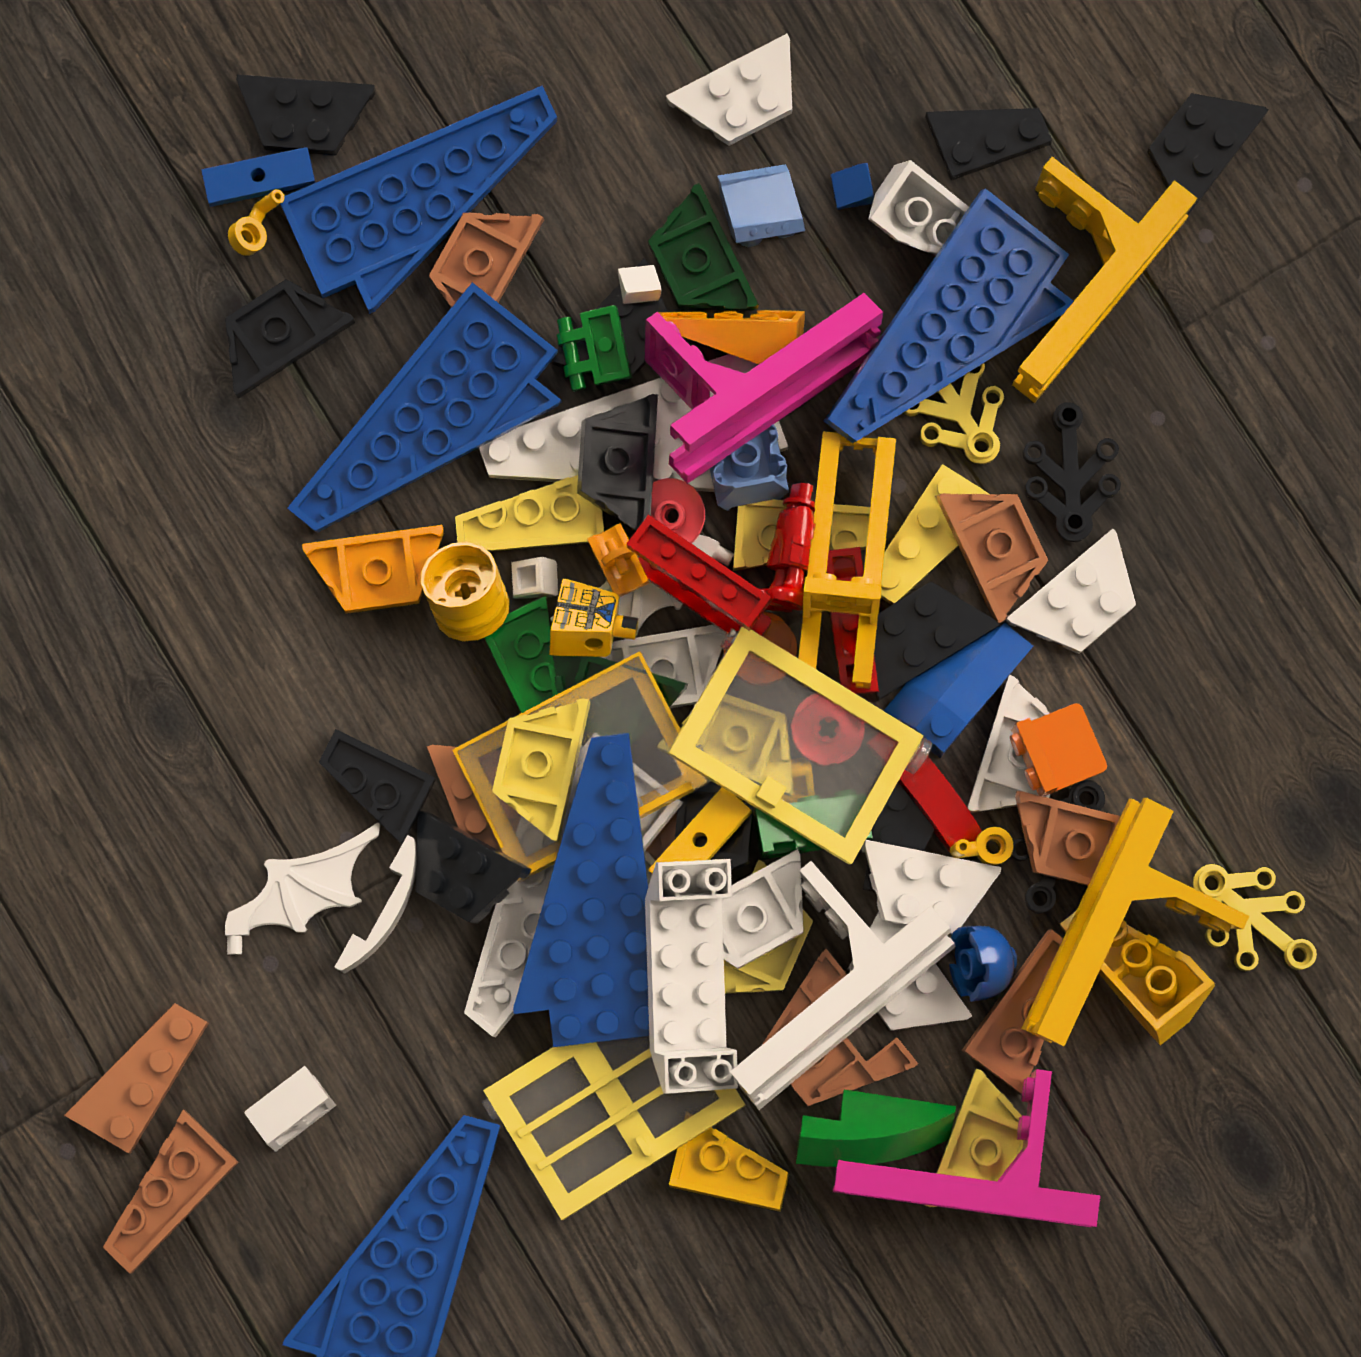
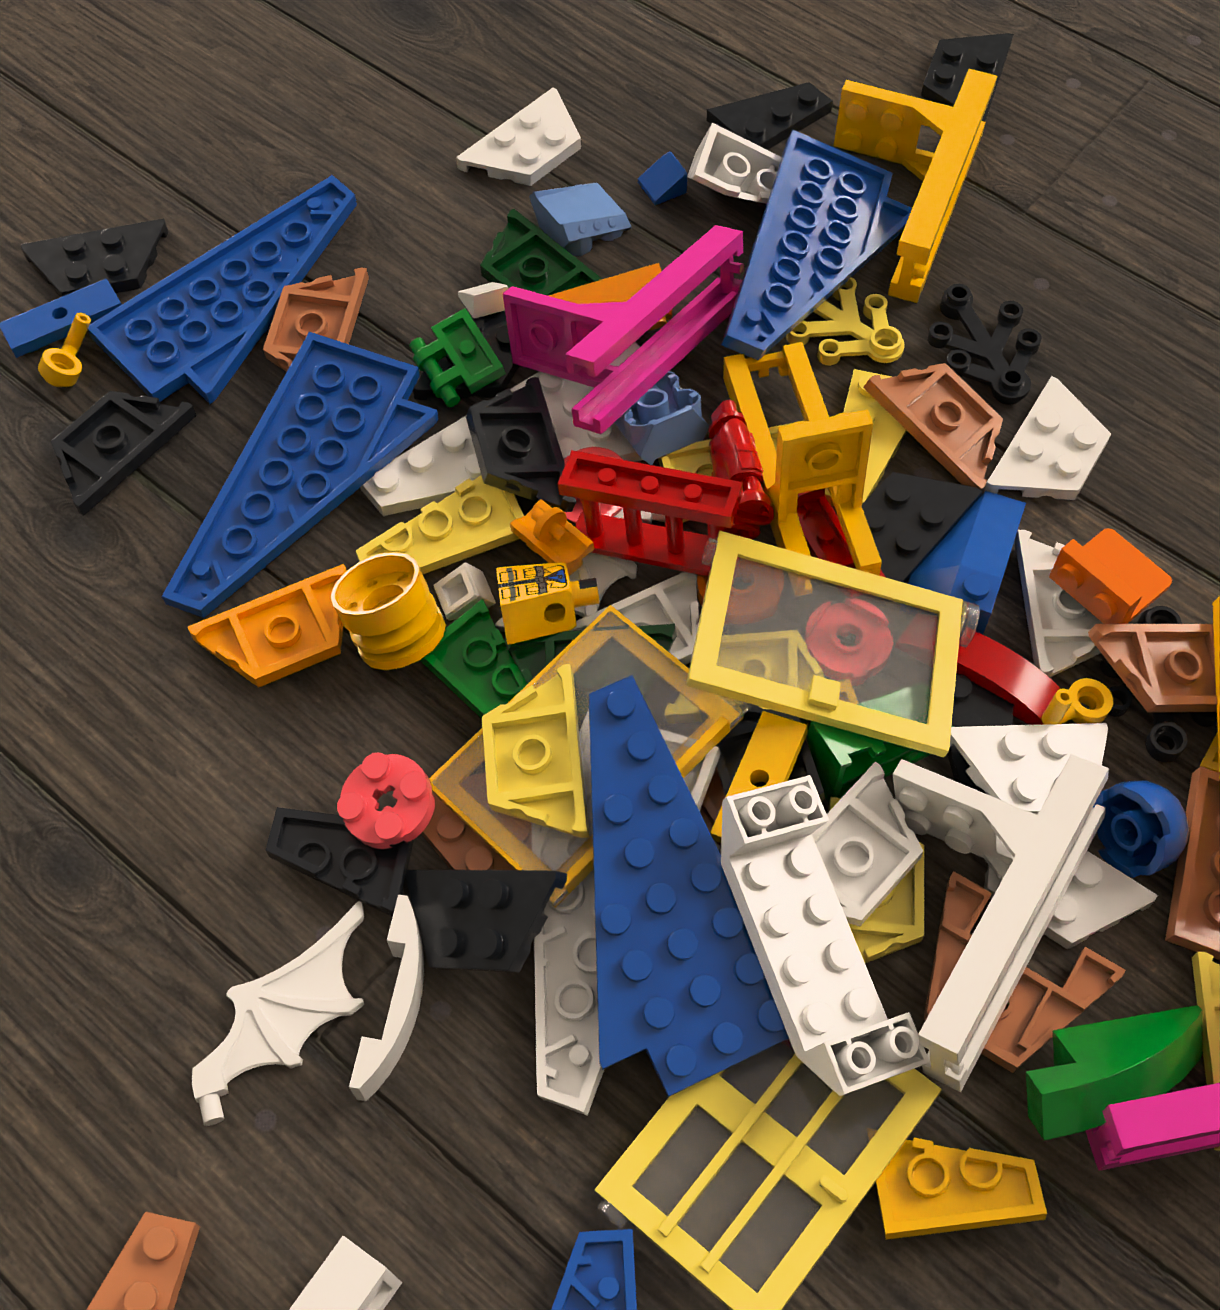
camera: 15 degrees left, 20 degrees down
none -> coral plate [337,752,435,849]

